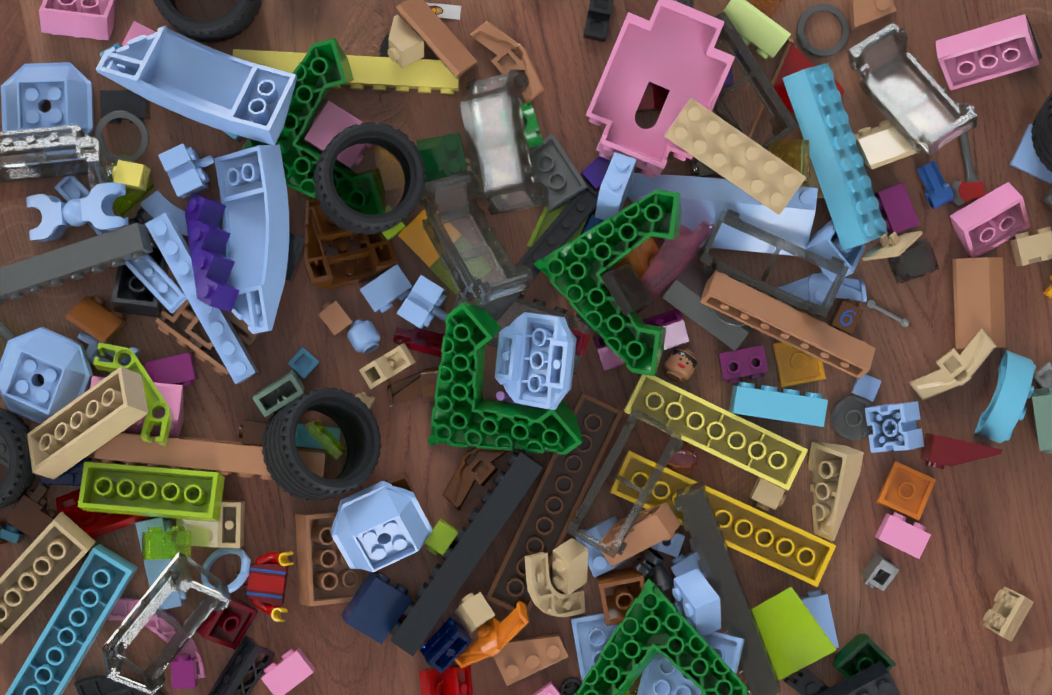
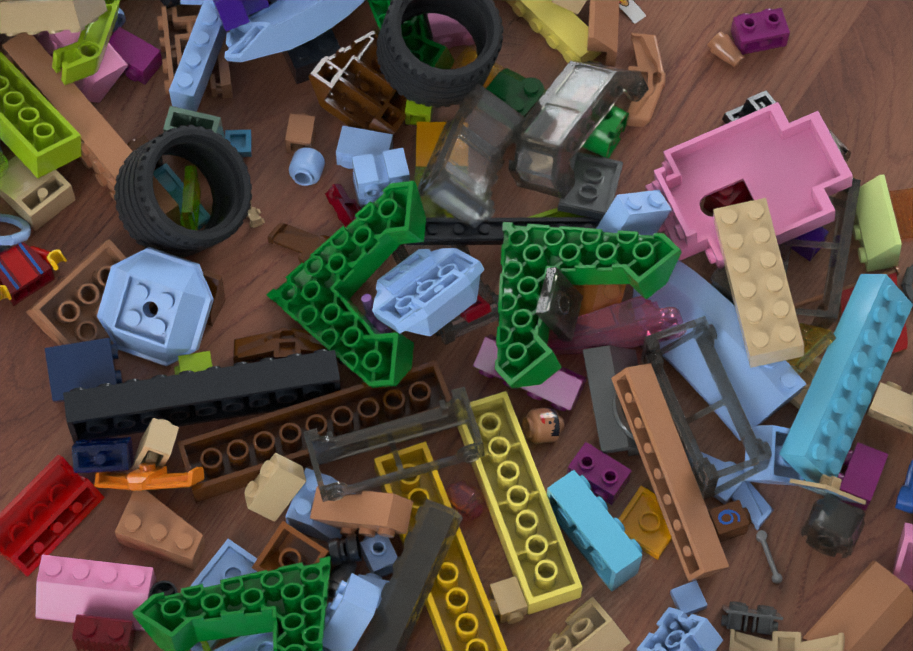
camera: 45 degrees right, 25 degrees down
tan brick [359,343,416,389] -> none
tan plate [525,552,585,617] -> none
dark grey tile [831,396,873,440] -> none
none -> dark grey hinge [721,601,783,635]

